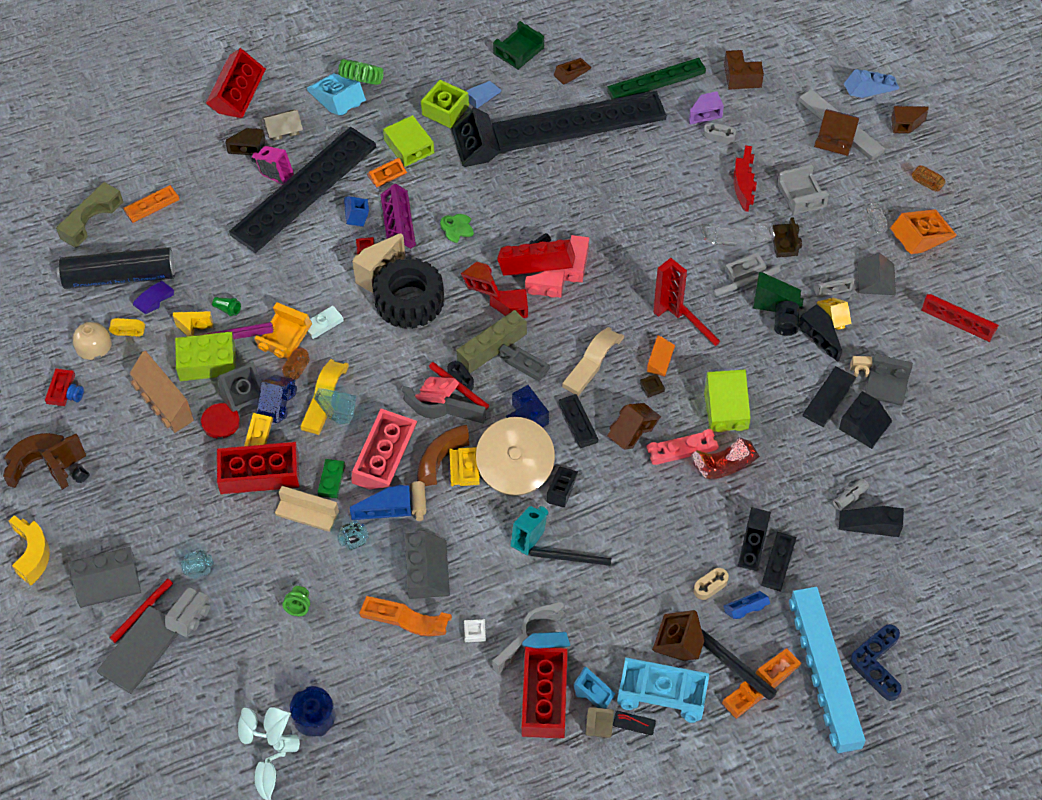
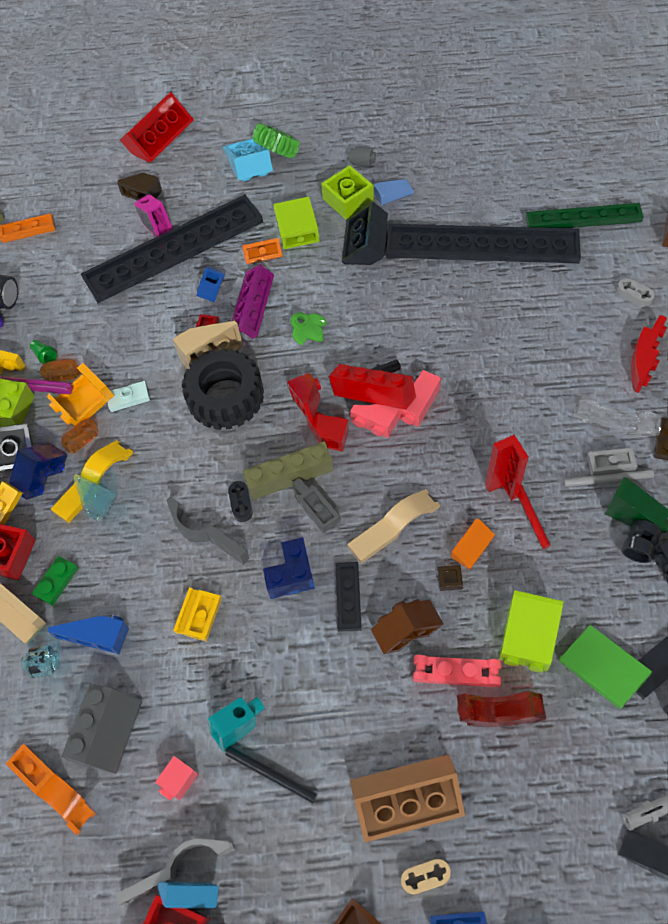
camera: 25 degrees right, 5 degrees up
dark tan slope [262,109,303,141] -> none
coral slope [352,409,417,490] -> none
tan cylinder [410,481,426,521] -> none
coral plate [415,377,459,404] -> none
dark orange brick [417,425,469,486] -> none
red bar [429,362,489,410] -> none
white tile [464,619,486,642] -> none
tan dish [476,417,555,496] -> none
dark green panel [493,21,544,70] -> none
black slope [546,466,578,507] -> none
reddish brown slope [554,58,591,85] -> none
medium lavender slope [689,91,724,125] -> none
black slope [738,507,771,571] -> none
black tile [761,532,797,592] -> none
none -> clear orange beam [40,359,80,381]
none -> coral brick [155,756,199,801]
none -> dark grey brick [349,147,376,167]
none -> medium nougat slope [350,754,465,843]
none -> bright green tile [559,625,652,710]

